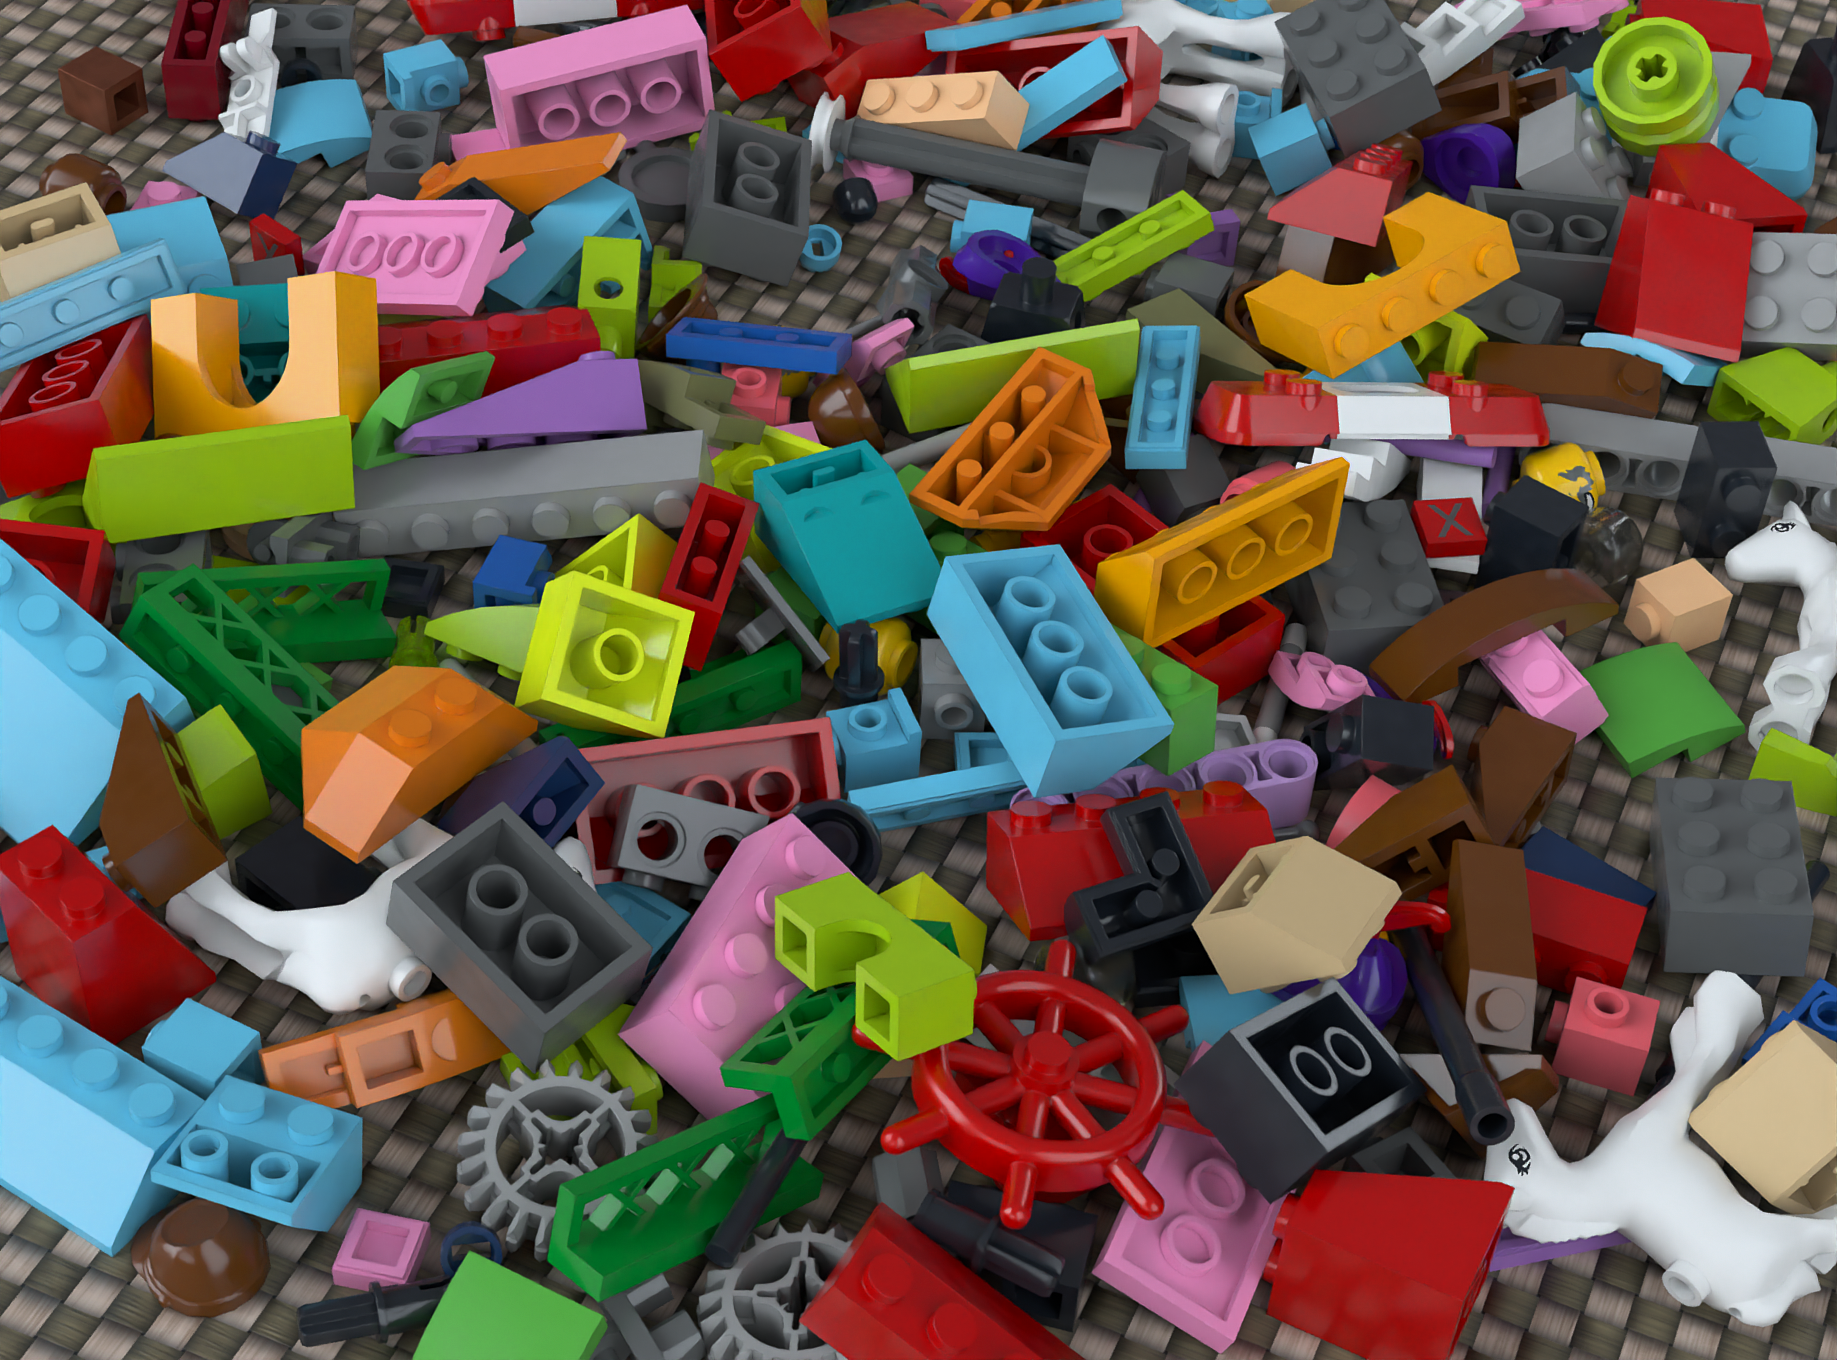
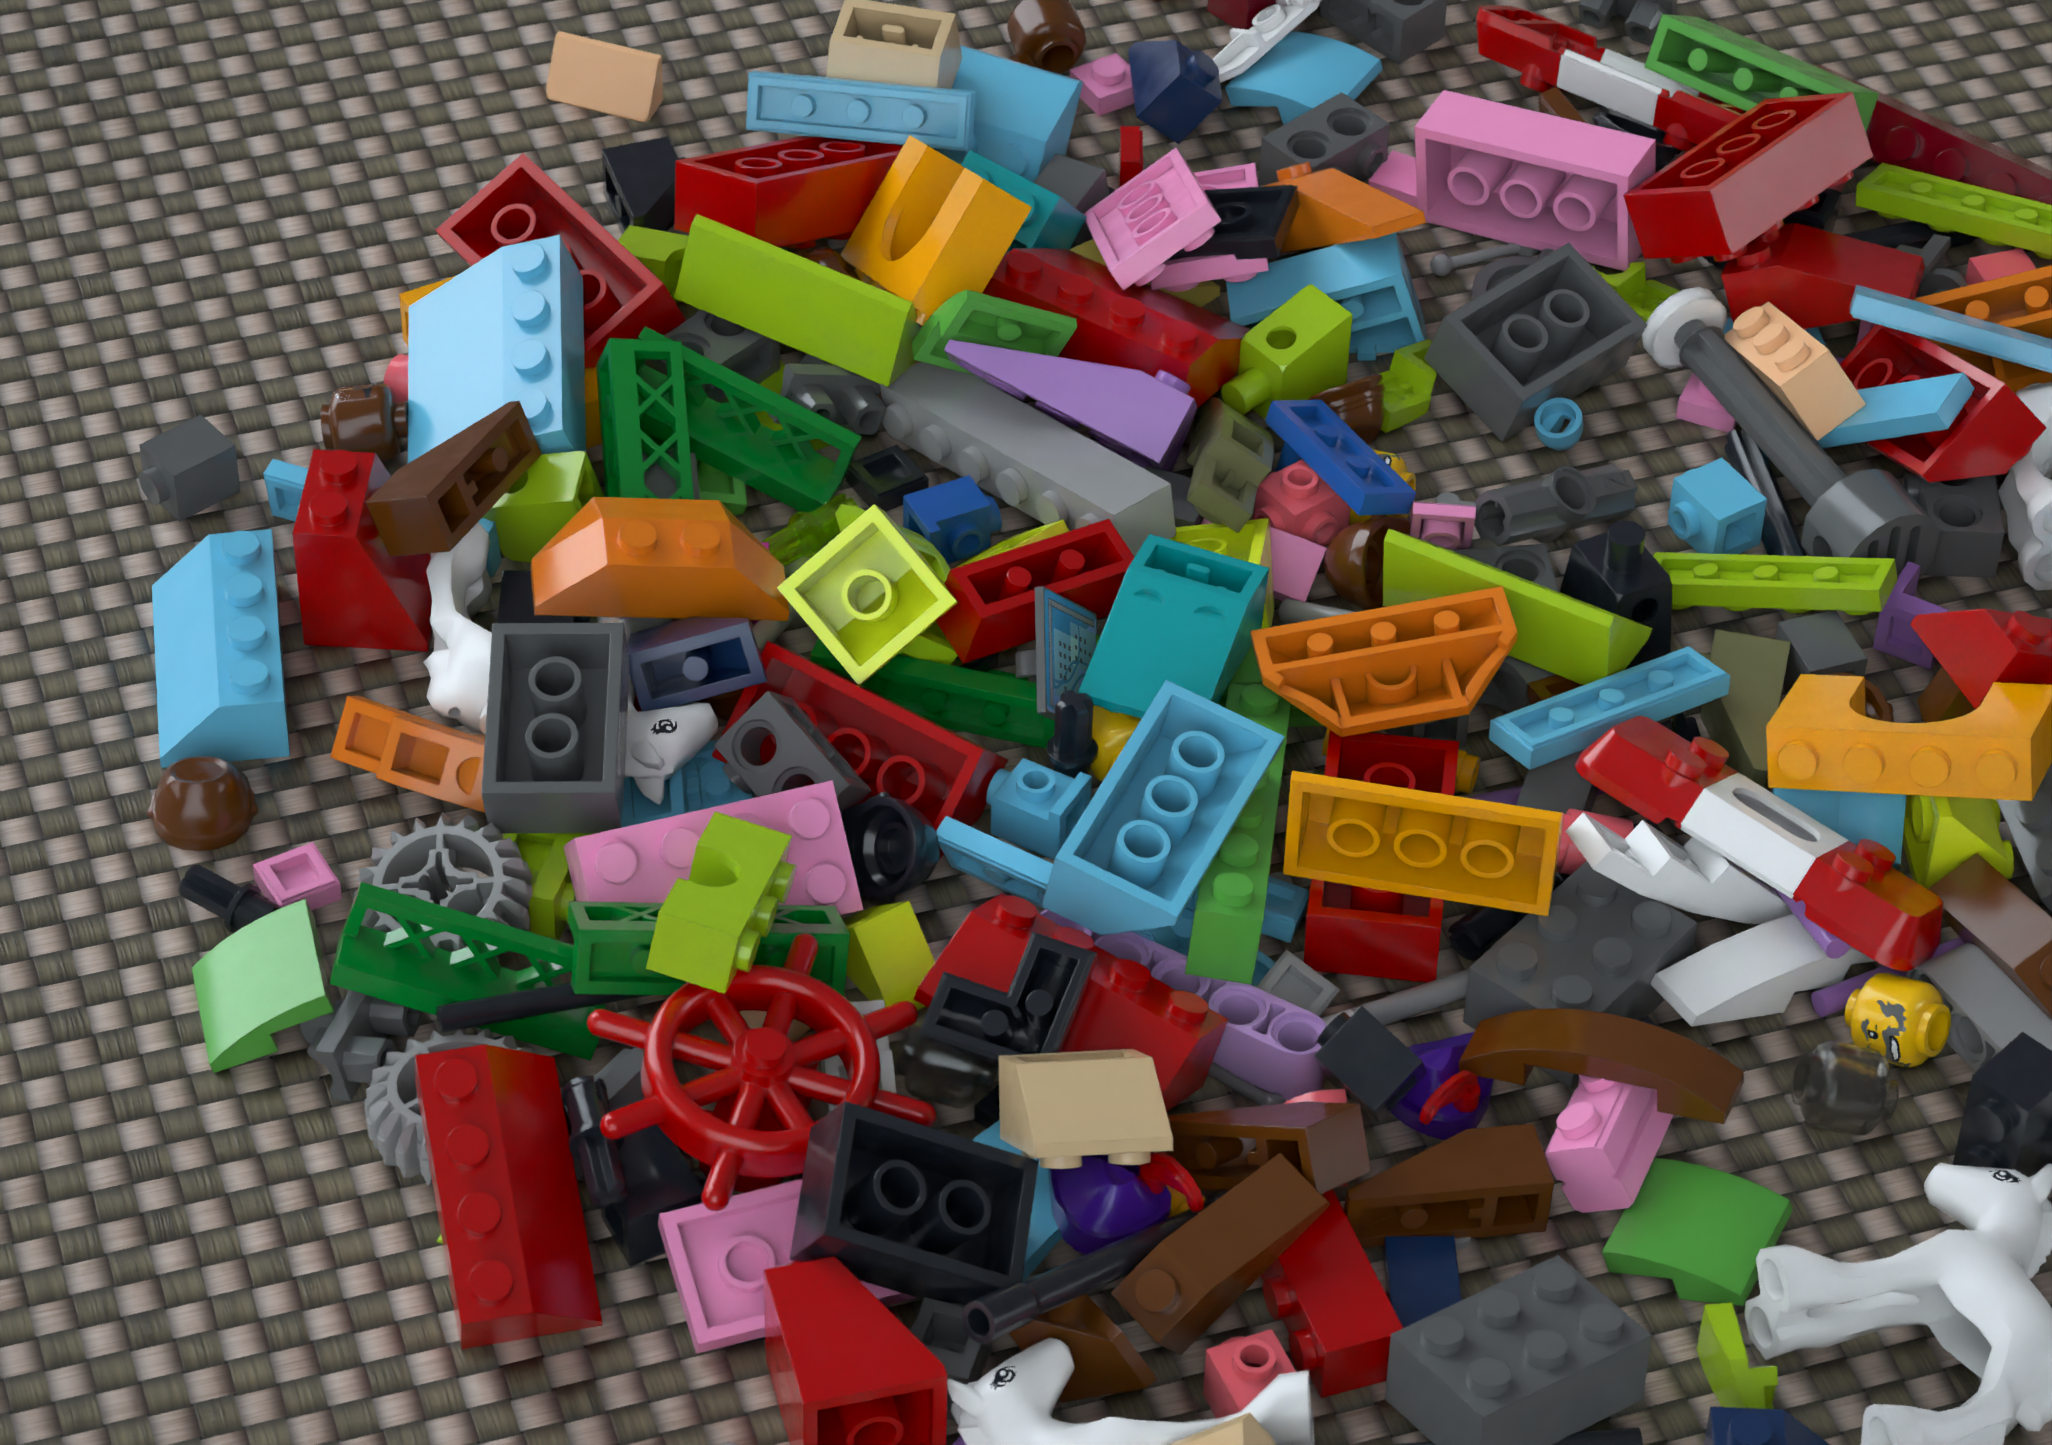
camera: 50 degrees right, 0 degrees up
medium azure brick [142,998,265,1101] -> none
medium azure slope [151,1075,363,1232] -> none
black hinge [281,58,323,88] -> none
medium azure brick [383,39,469,111] -> none
dark blue hinge [440,1221,502,1281] -> none
black hinge [832,177,878,225] -> none
dark purple piece [939,230,1061,301] -> none
bright pink slope [1268,650,1376,712] -> none
red tile [1410,497,1487,558] -> none
black brick [1474,475,1589,590] -> none
light nougat brick [1624,558,1733,652] -> none

